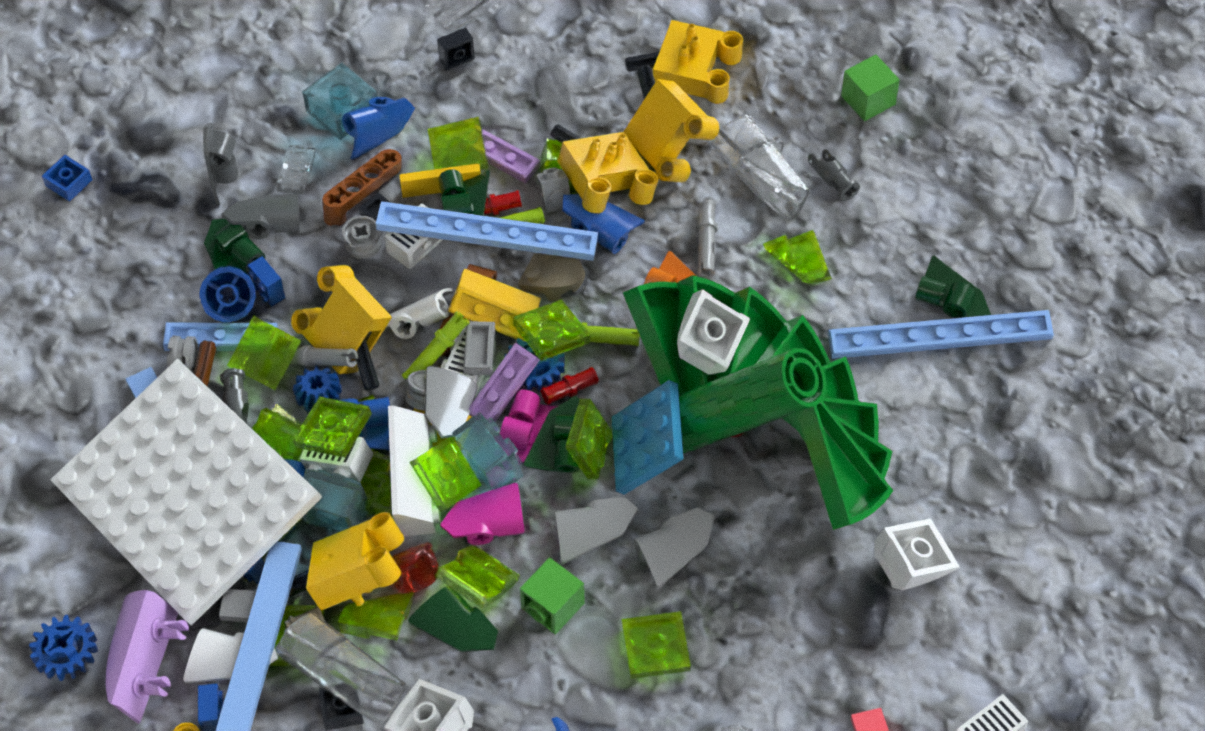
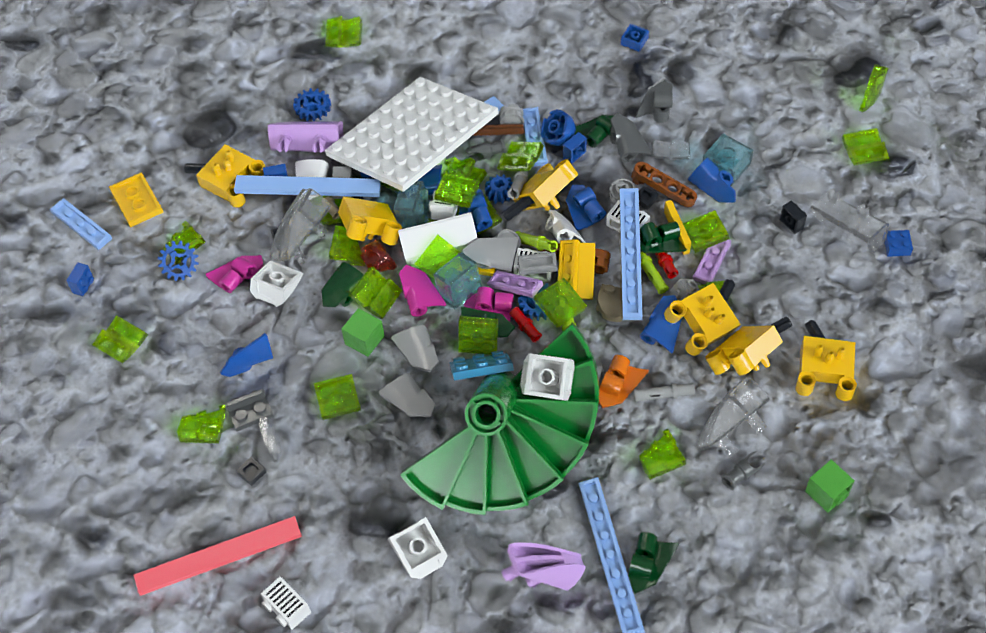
camera: 85 degrees right, 0 degrees up
none -> lavender piece [502,543,586,591]
none -> blue panel [566,185,607,230]

